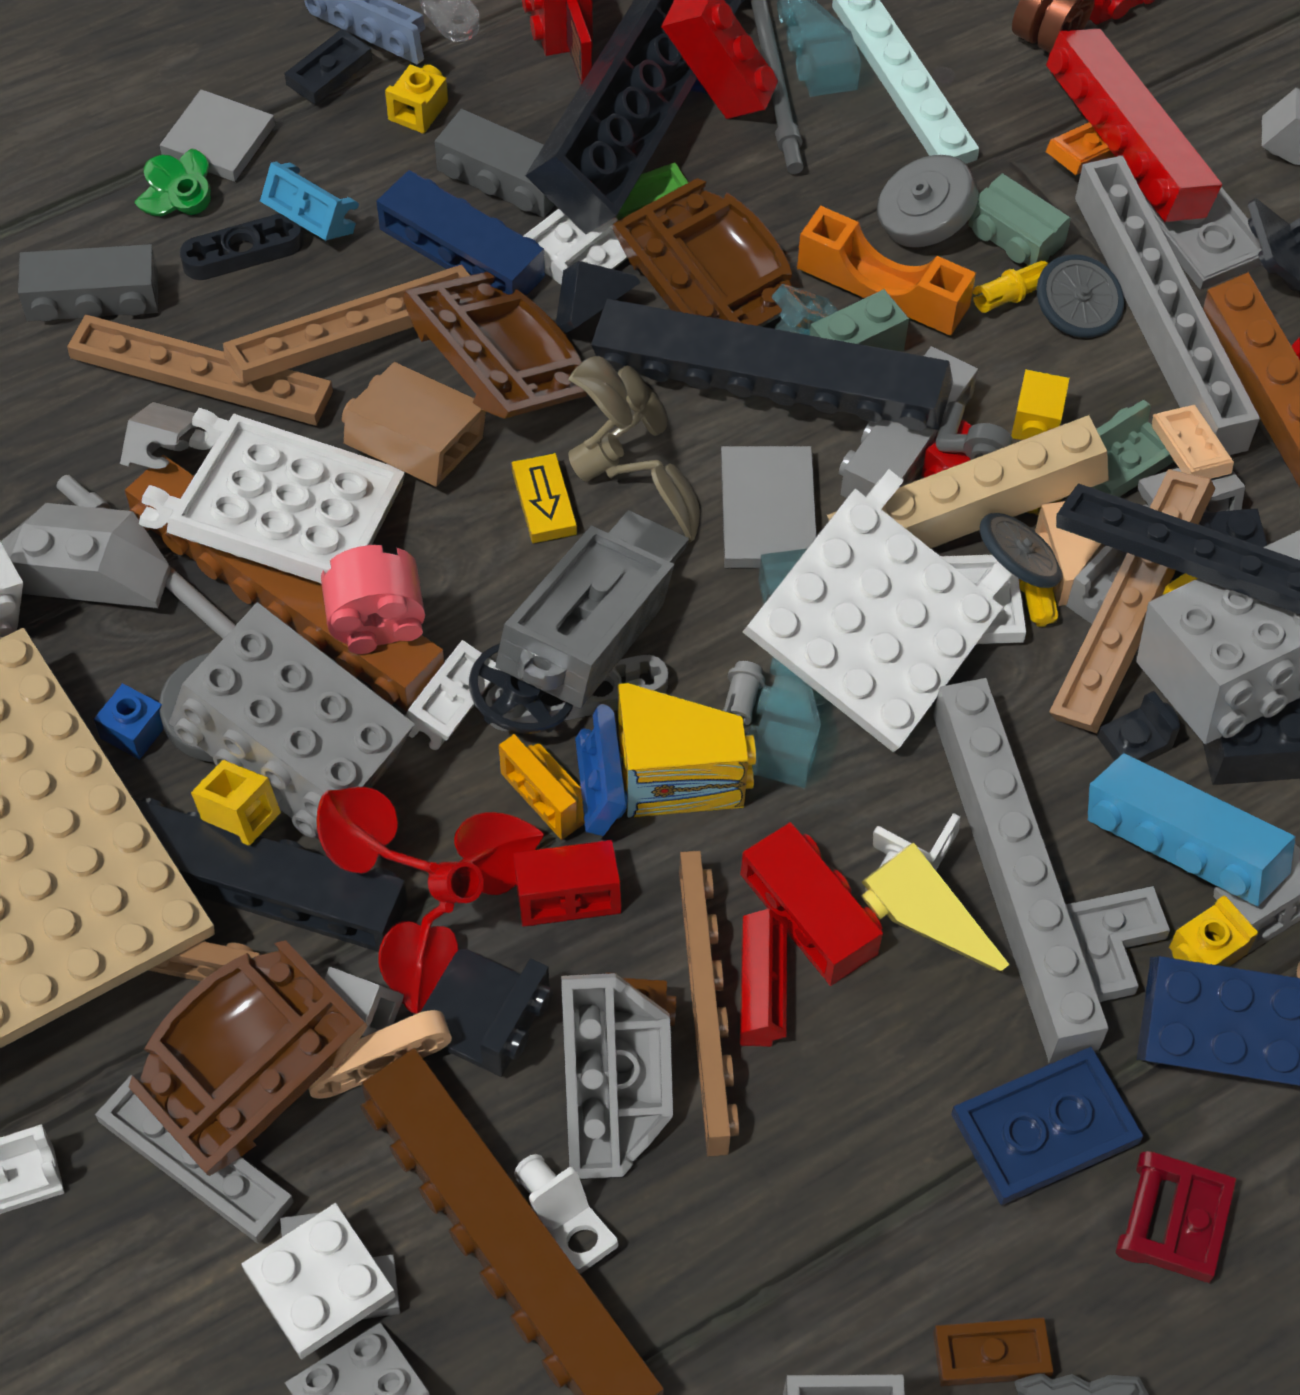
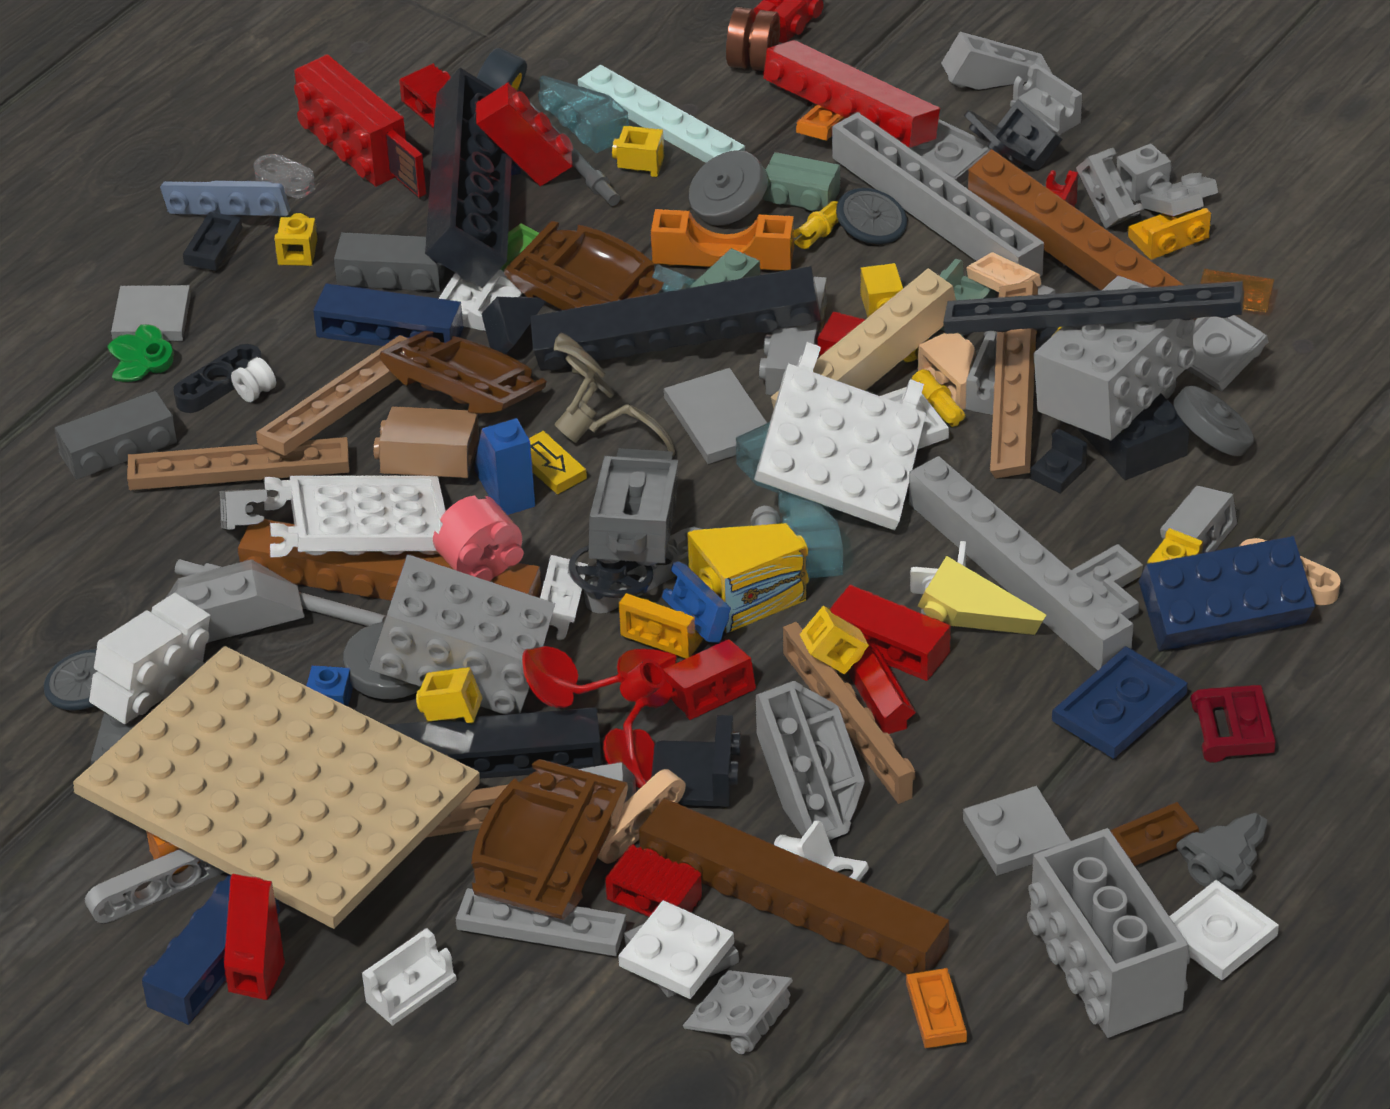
camera: 20 degrees left, 15 degrees down
dark azure hinge [260,162,359,240] -> none
dark grey plate [936,401,1013,460] -> none
wheel [980,513,1062,588] -> none
dark azure brick [1088,753,1296,906] -> none
none -> white wheel [231,357,276,402]
none -> blue slope [474,418,535,515]
none -> red brick [605,844,702,917]
none -> yellow brick [612,126,664,177]
none -> yellow brick [799,605,869,674]
none -> light grey plate [963,786,1071,876]

